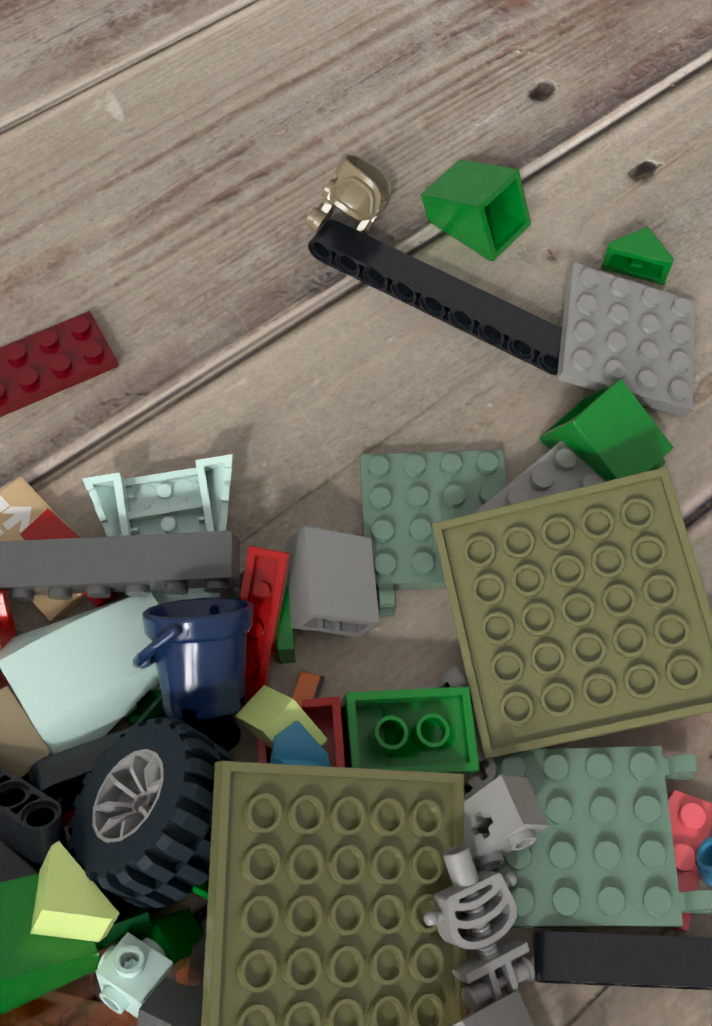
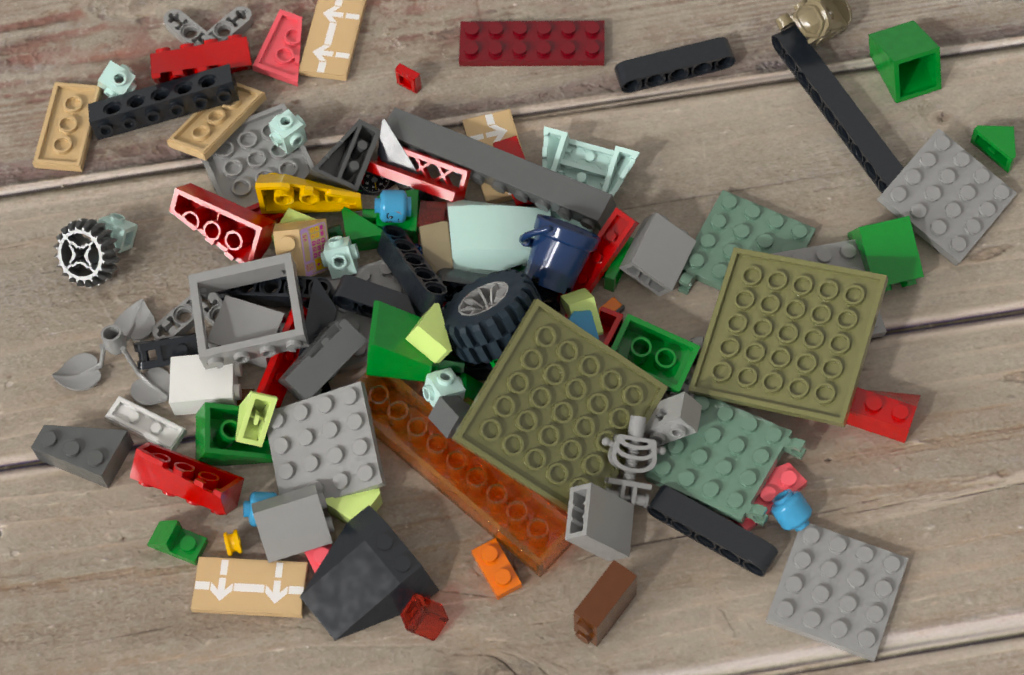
camera: 35 degrees right, 0 degrees up
none -> black beam [614,37,736,93]

